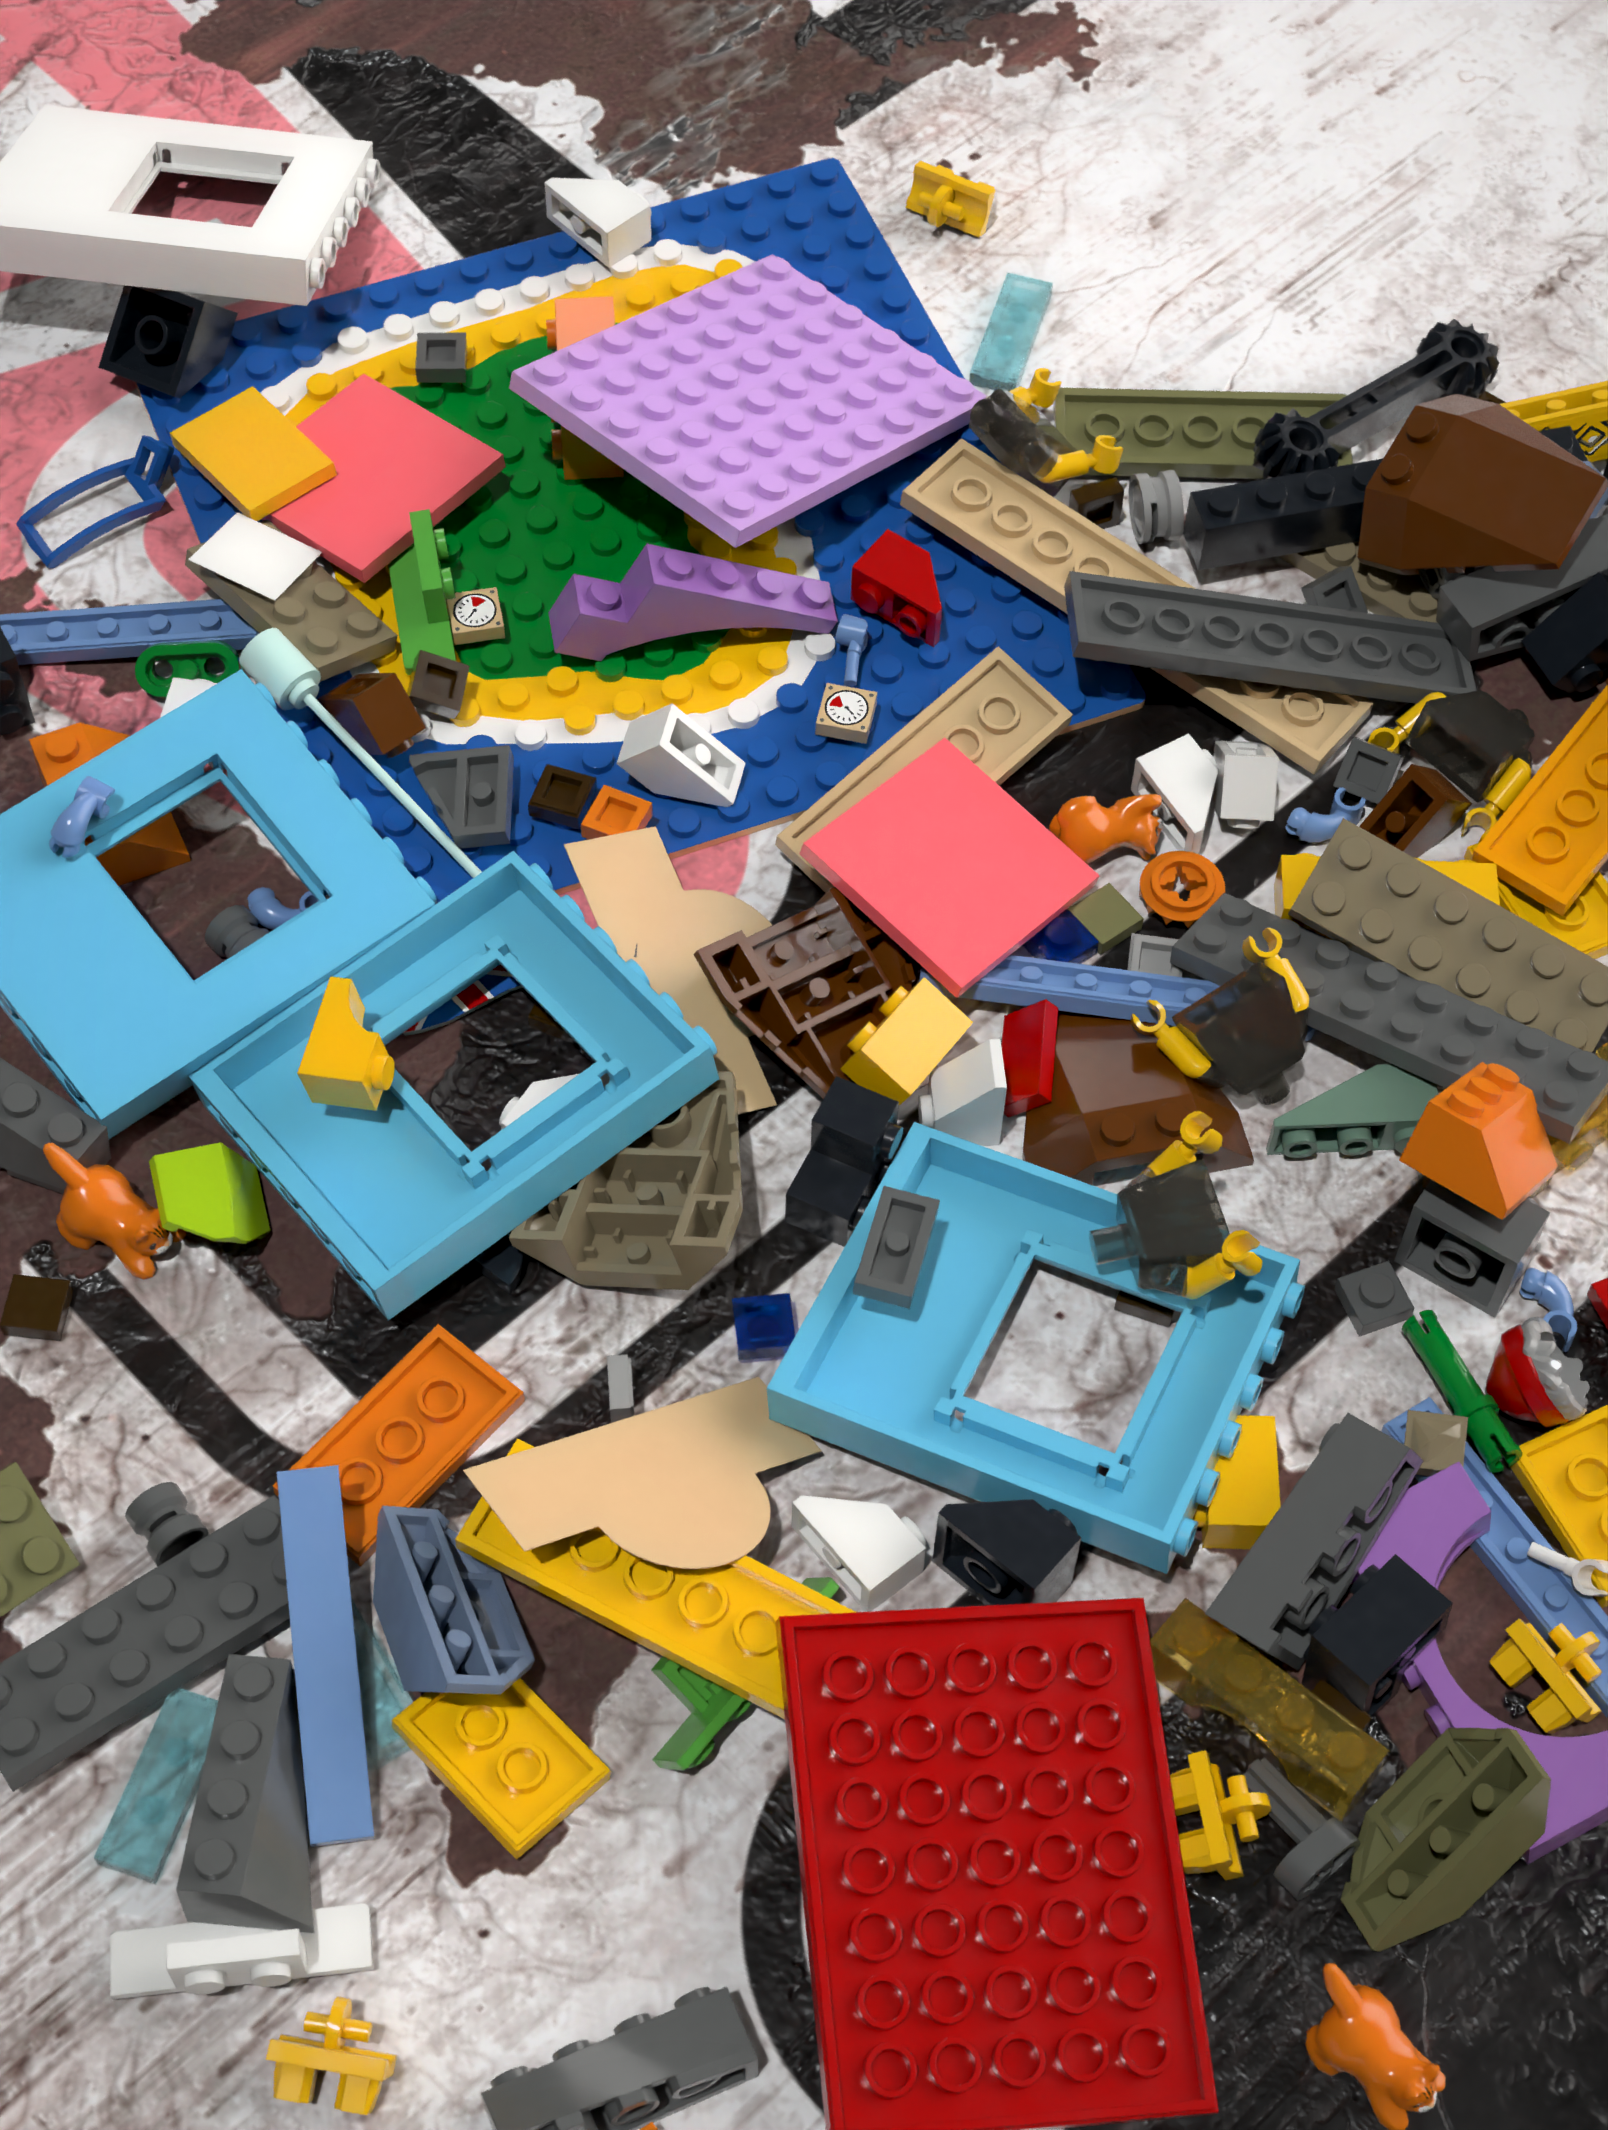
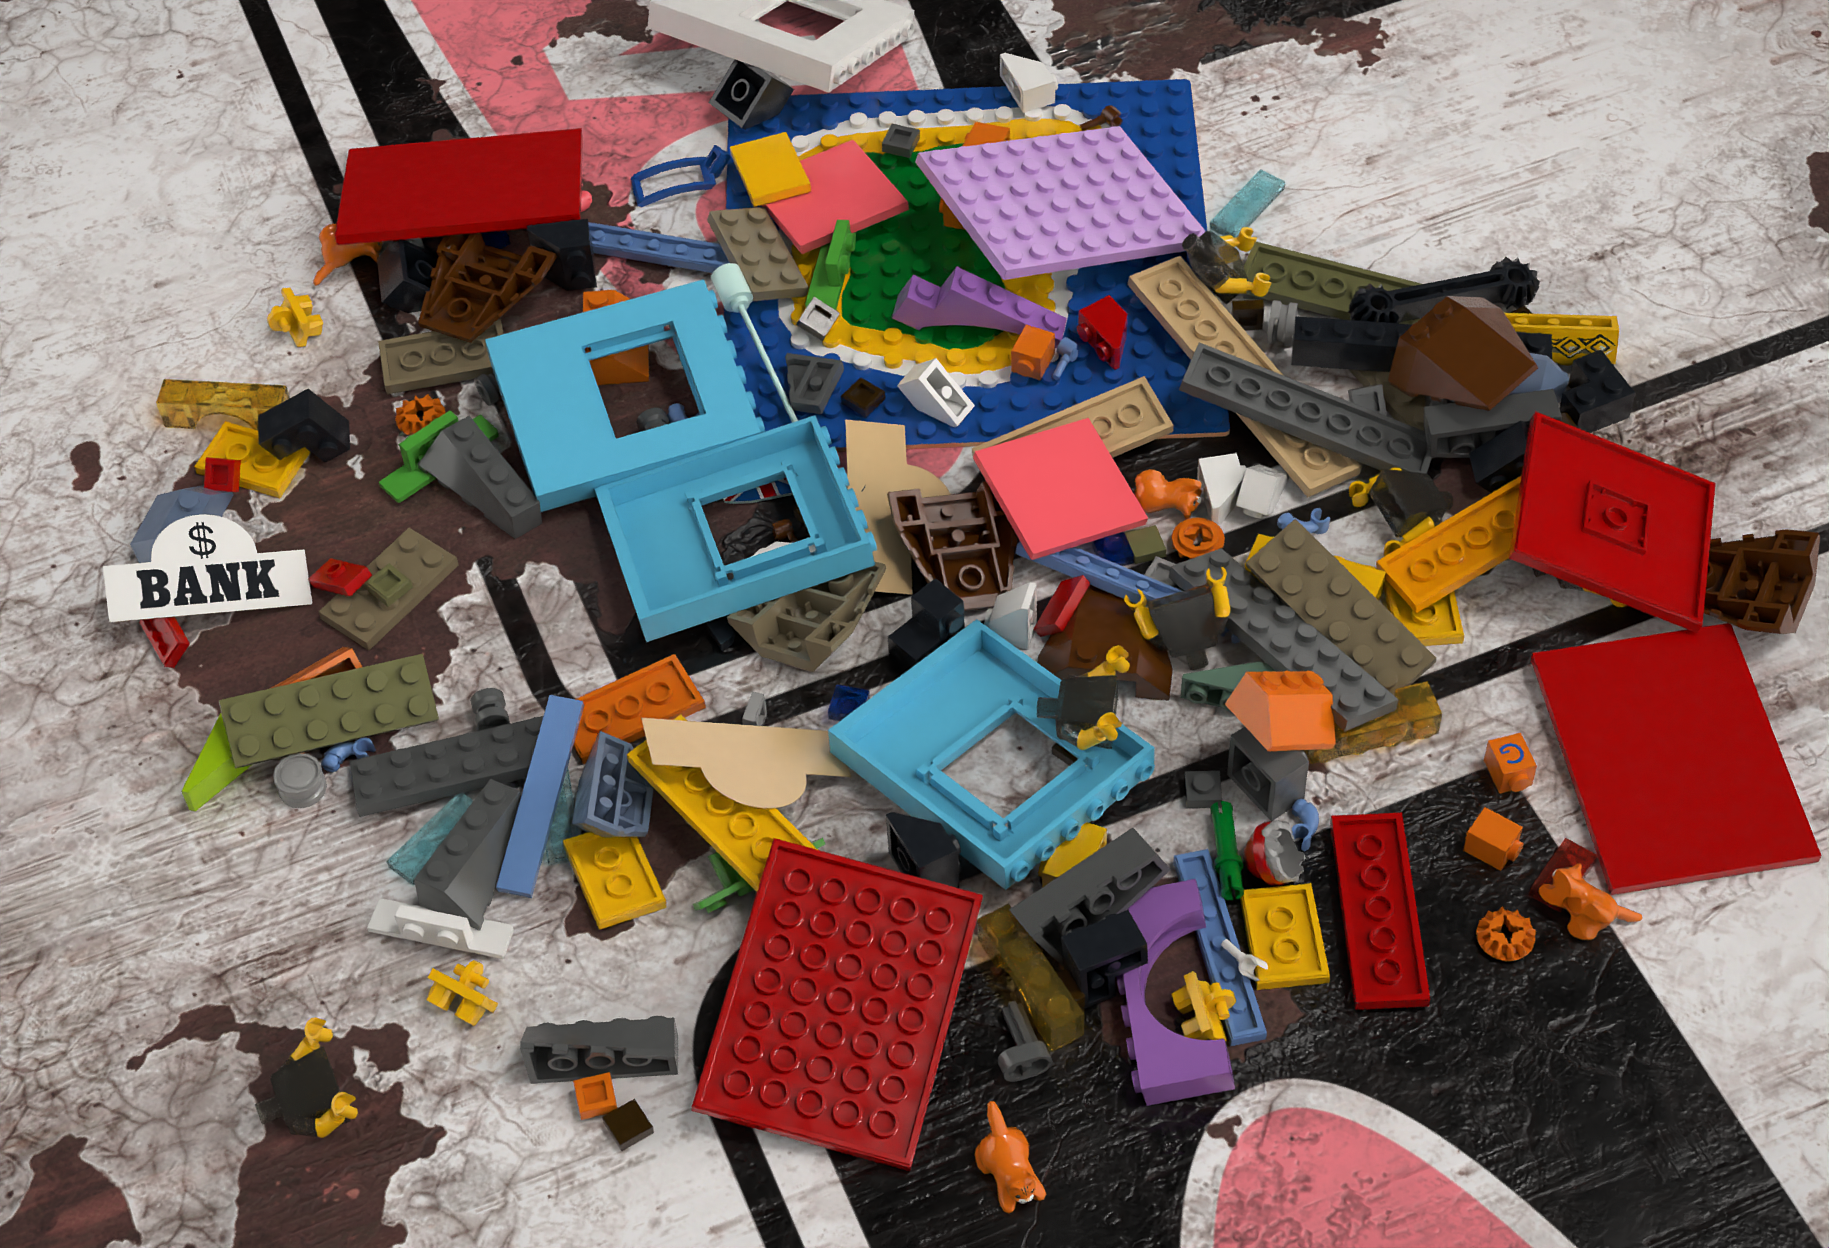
camera: 25 degrees right, 5 degrees down
dark brown tile [0,1274,74,1341] -> none
orange animal [43,1142,186,1280] -> none
medium blue arm [49,776,115,858] -> none
green plate [135,640,242,697] -> none
lime slope [149,1142,270,1244] -> none
white sticker [188,512,322,601] -> none
yellow arch [297,976,394,1111] -> none
reddish brown slope [317,673,426,758] -> none
tile [446,587,505,645] -> none
orange plate [581,785,653,839] -> none
white slope [791,1495,926,1612] -> none
tile [815,683,878,744] -> none
yellow brick [840,977,973,1105] -> none
dark grey plate [853,1186,940,1309] -> none
yellow hips [905,161,995,238] -> none
yellow hips [1170,1750,1271,1880] -> none
dark grey plate [1333,737,1405,804] -> none
olive wedge [1341,1728,1551,1951] -> none
reddish brown slope [1359,764,1473,858] -> none
dark tan tile [1404,1410,1468,1476] -> none
none -> reddish brown hand [772,519,799,543]
none -> orange brick [1011,325,1055,380]
none -> reddish brown hand [1080,105,1123,131]

